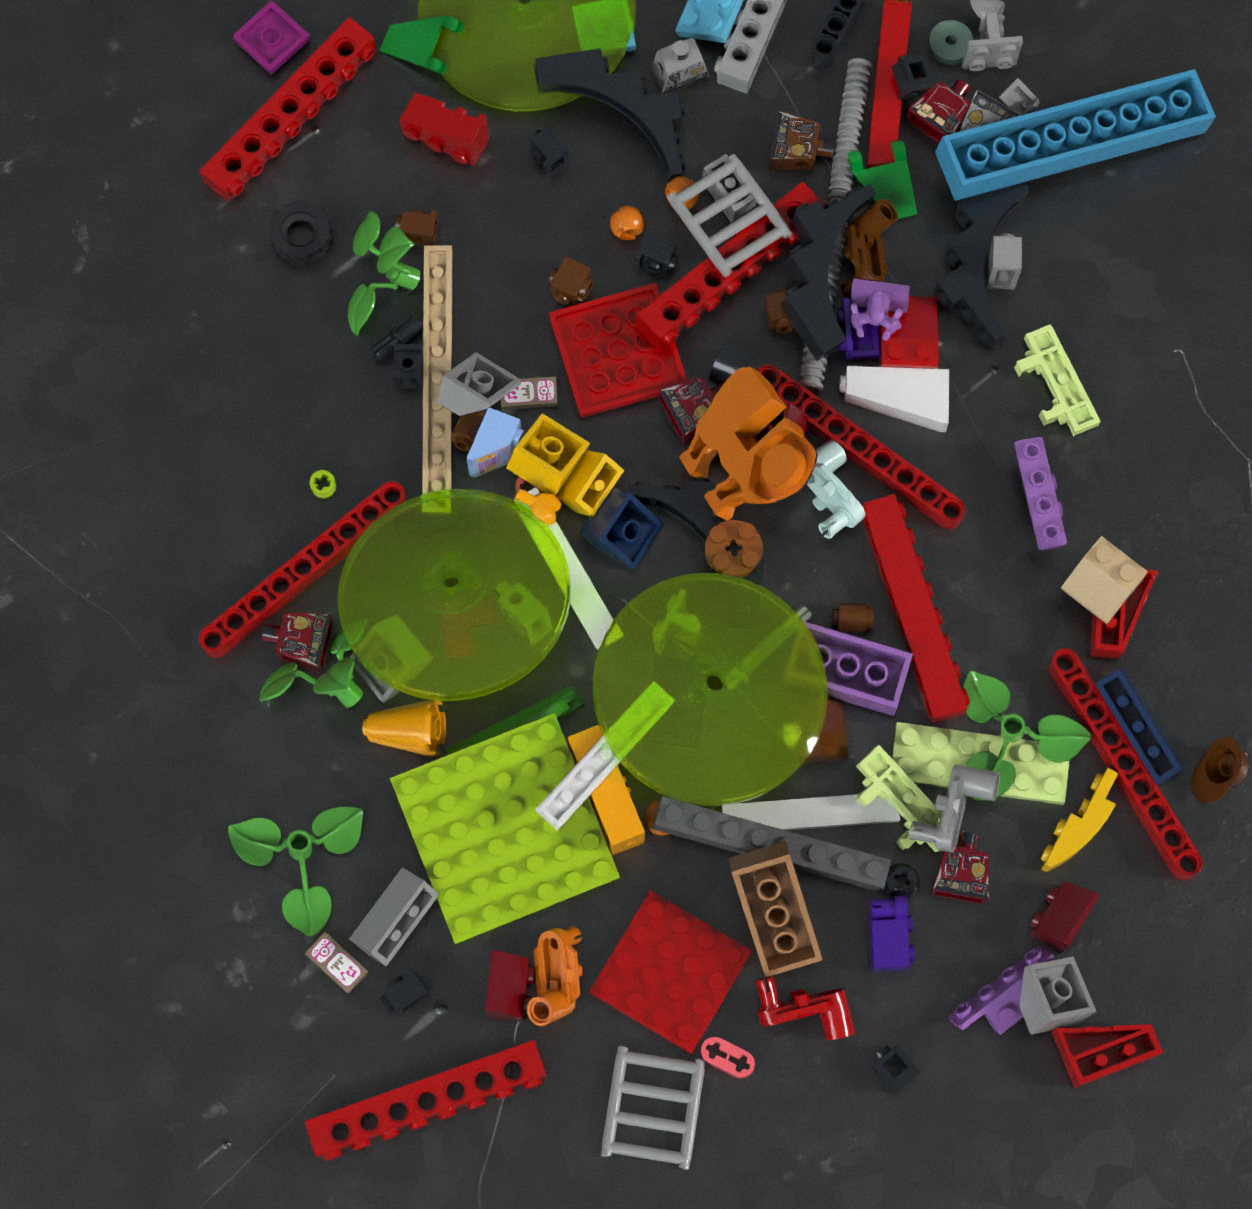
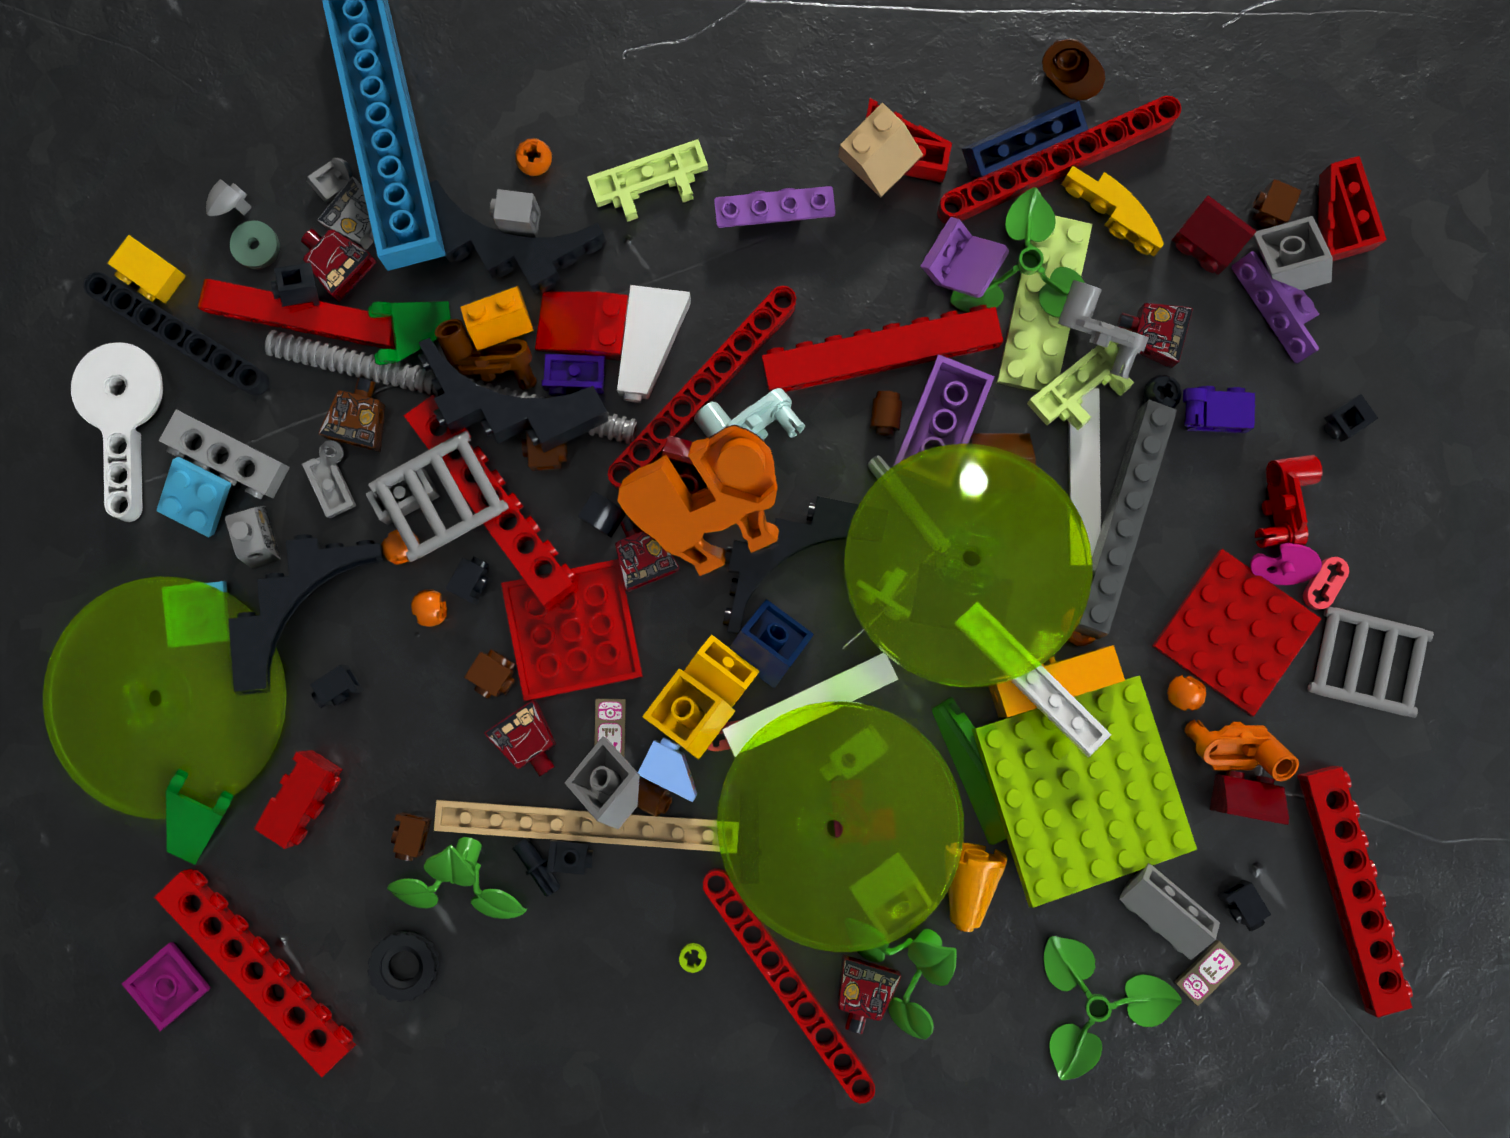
camera: 85 degrees left, 10 degrees up
light orange rock [514,488,561,526] -> none
dark orange plate [705,520,763,579] -> none
medium nougat brick [728,841,823,978] -> none
medium lavender piece [851,279,910,341] -> none
light grey bracket [962,13,1023,72] -> none
none -> light grey hinge [302,440,356,519]
none -> light orange slope [460,285,534,351]
none -> dark red torso [484,700,556,777]
none -> orange piece [515,138,552,176]
none -> medium lavender bracket [921,217,1009,298]
none -> orange piece [1167,675,1206,711]
none -> dark pink piece [1250,543,1322,585]
none -> reddish brown brick [1252,179,1302,229]

